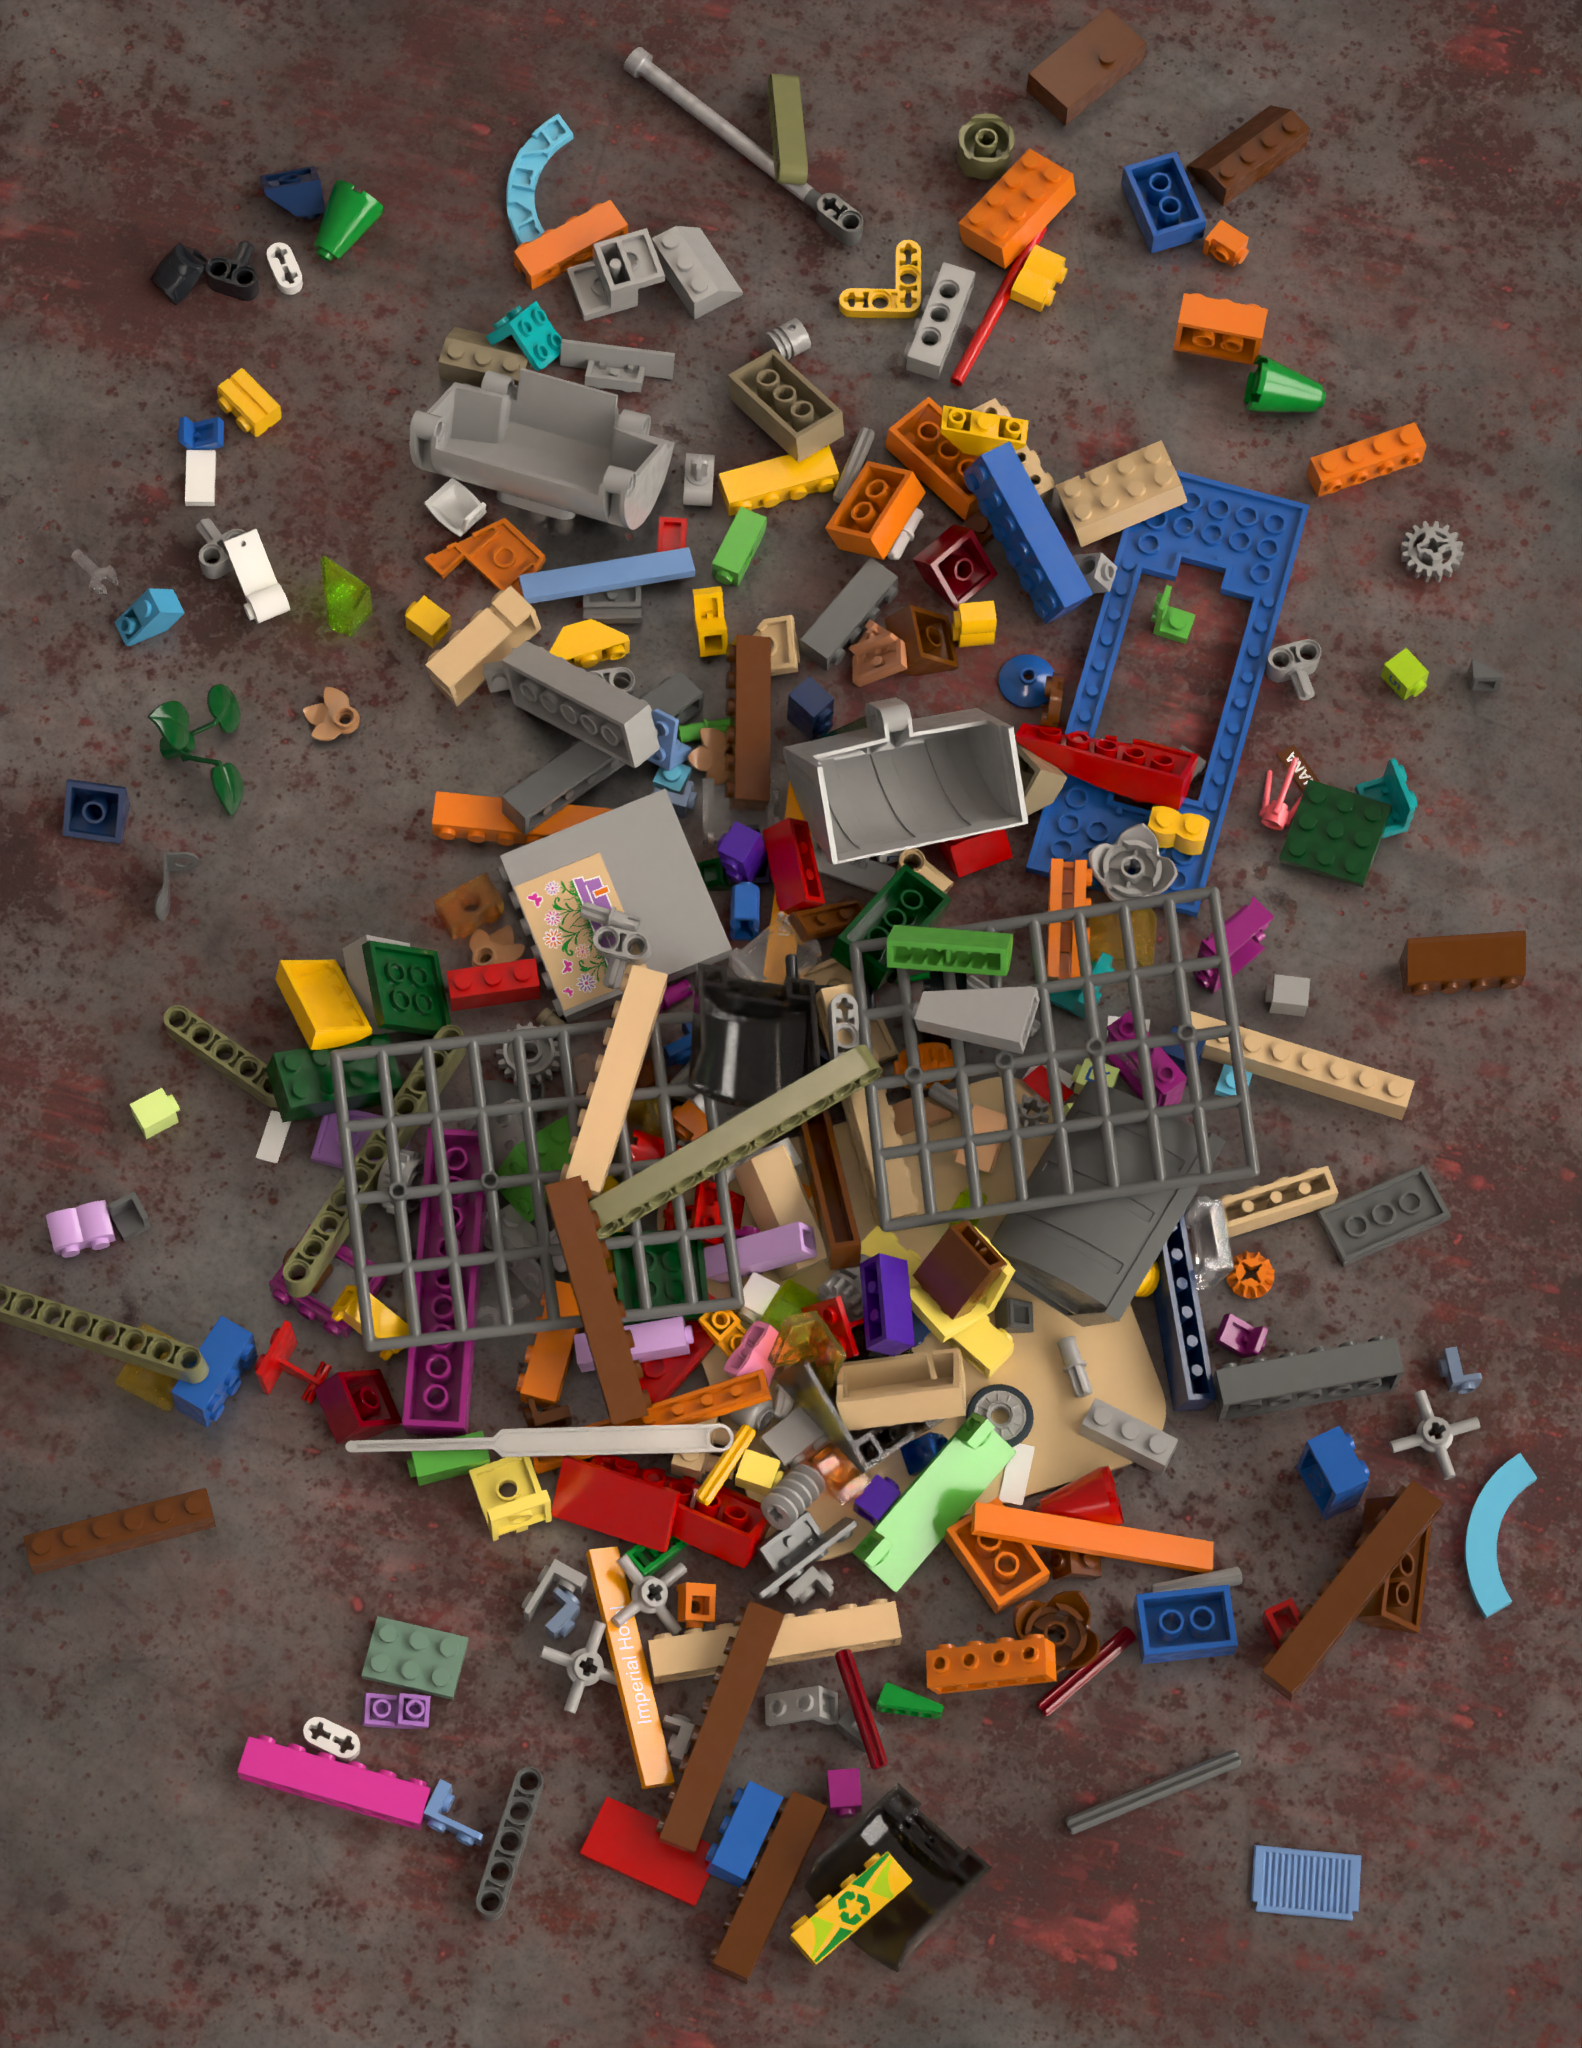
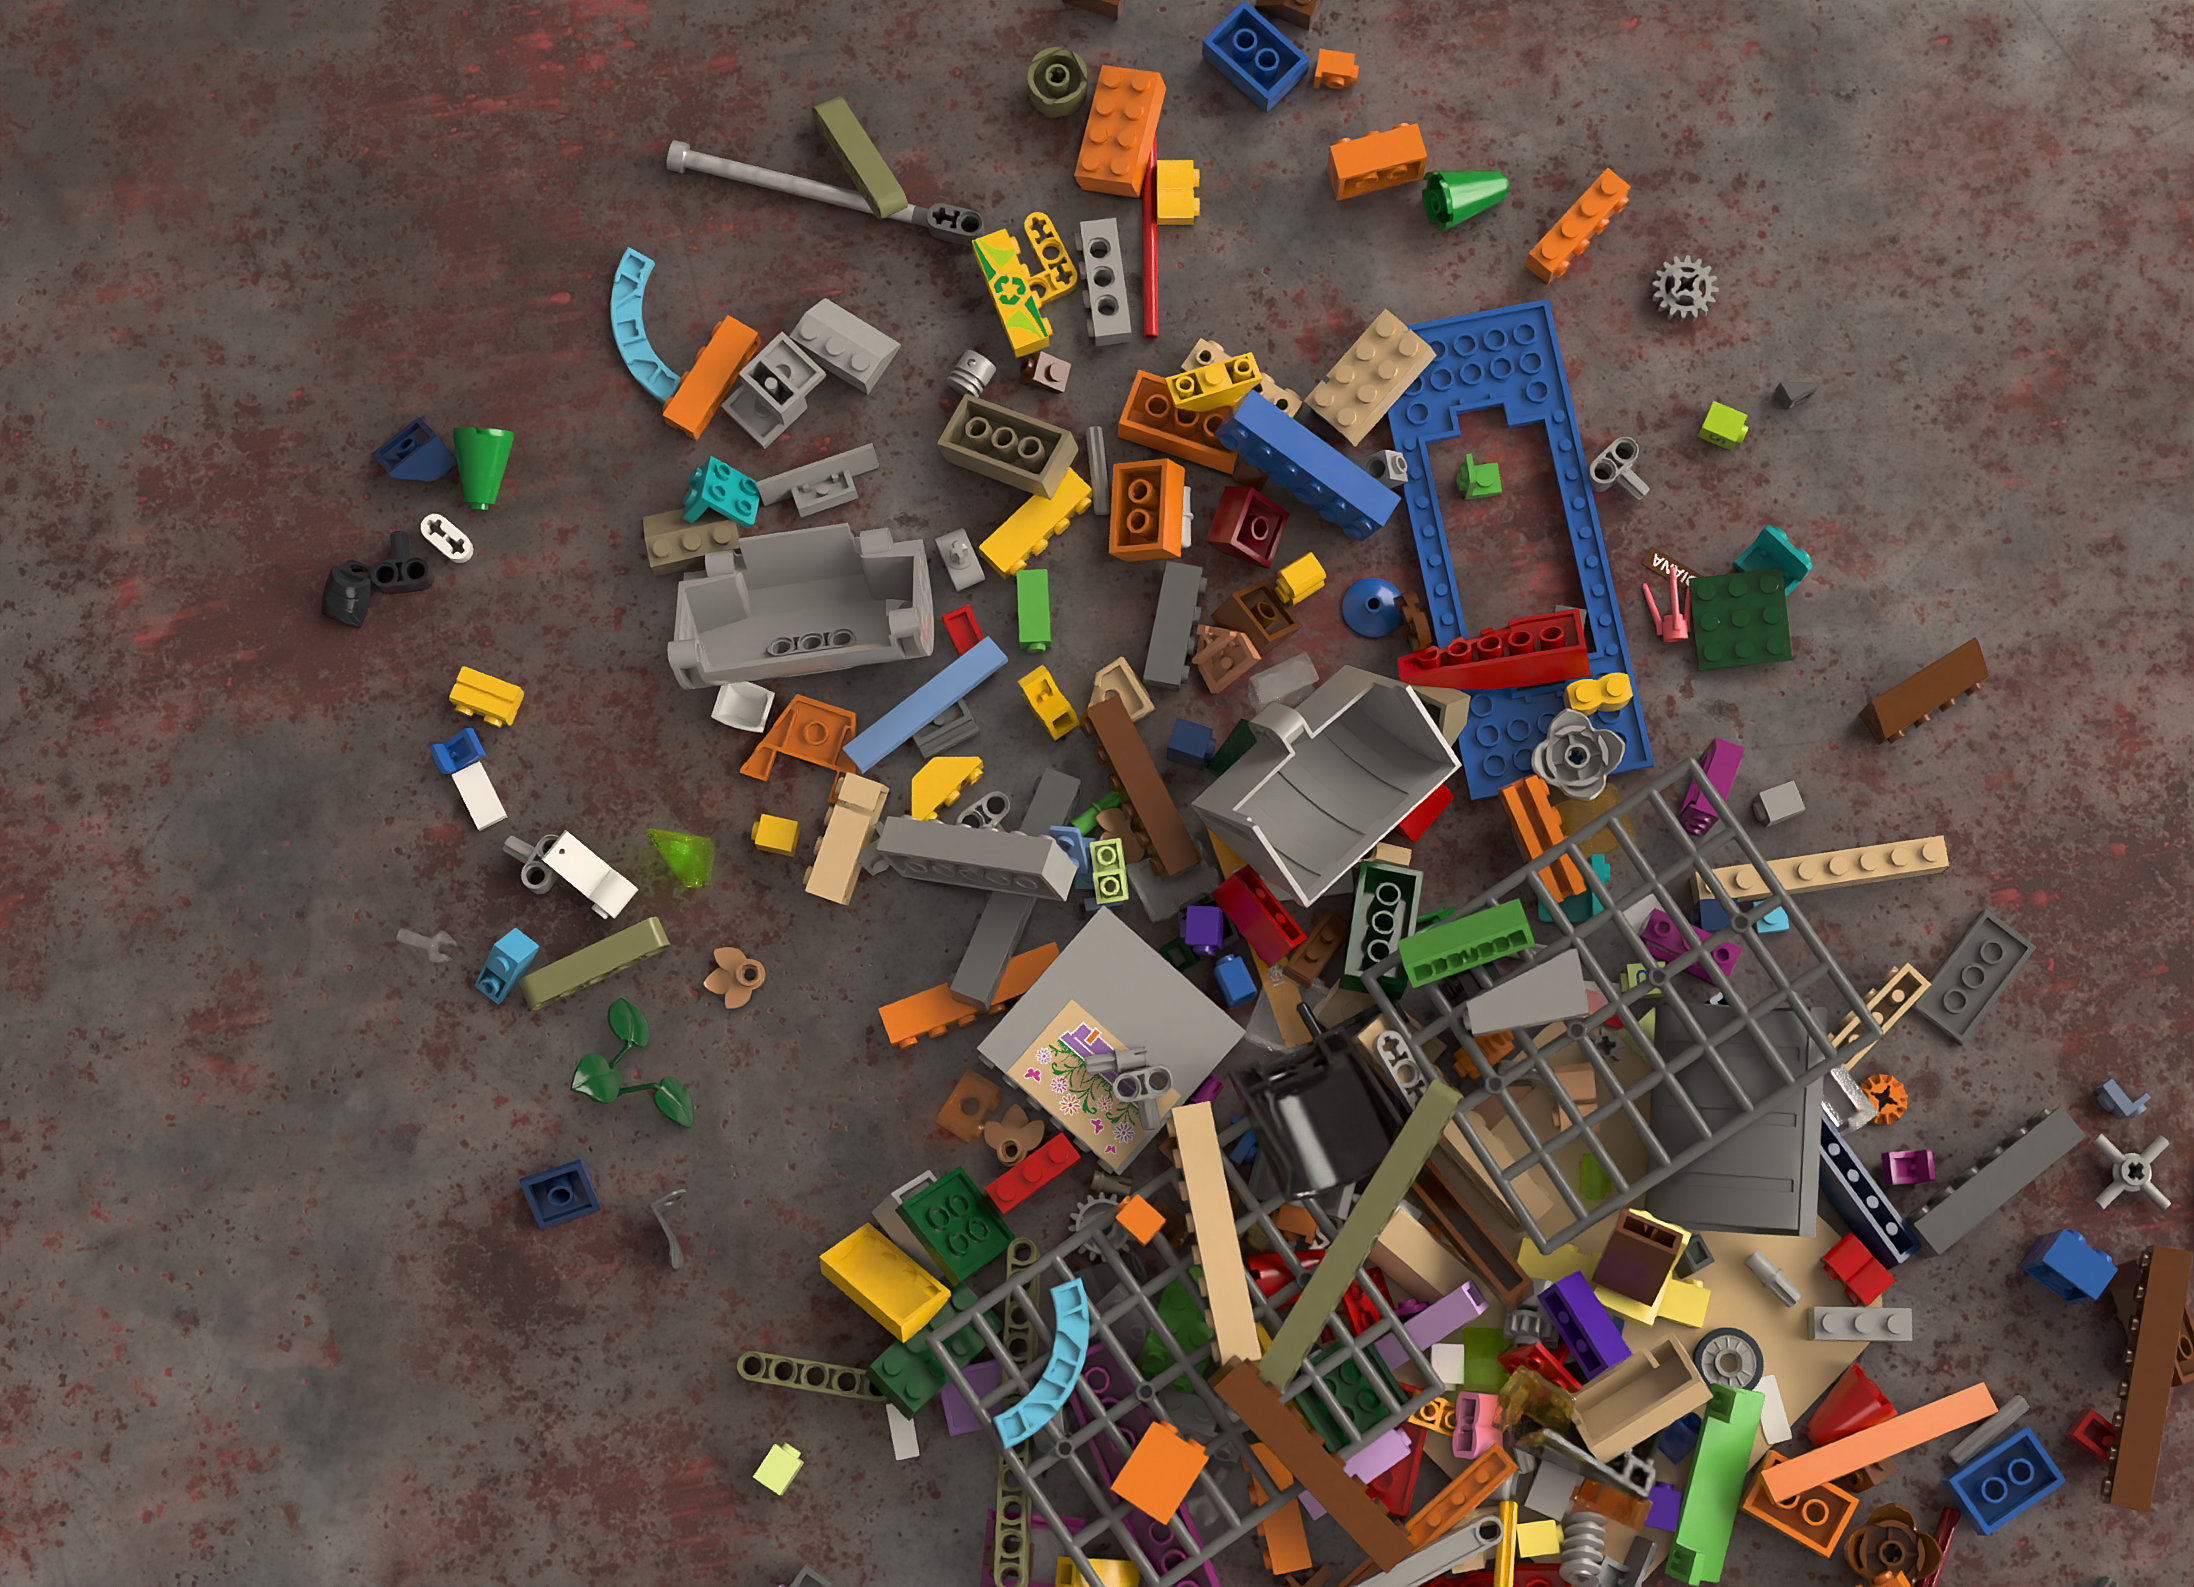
camera: 20 degrees left, 10 degrees up
none -> olive beam [518,917,671,1011]
none -> yellow brick [972,228,1053,359]
none -> medium azure tile [993,1278,1089,1449]
none -> bracket [1019,351,1071,394]
none -> yellowish green slope [1089,838,1129,904]
none -> orange panel [1109,1419,1209,1526]
none -> orange brick [1115,1194,1166,1247]
none -> clear panel [1247,652,1319,714]
none -> red brick [1819,1232,1895,1307]

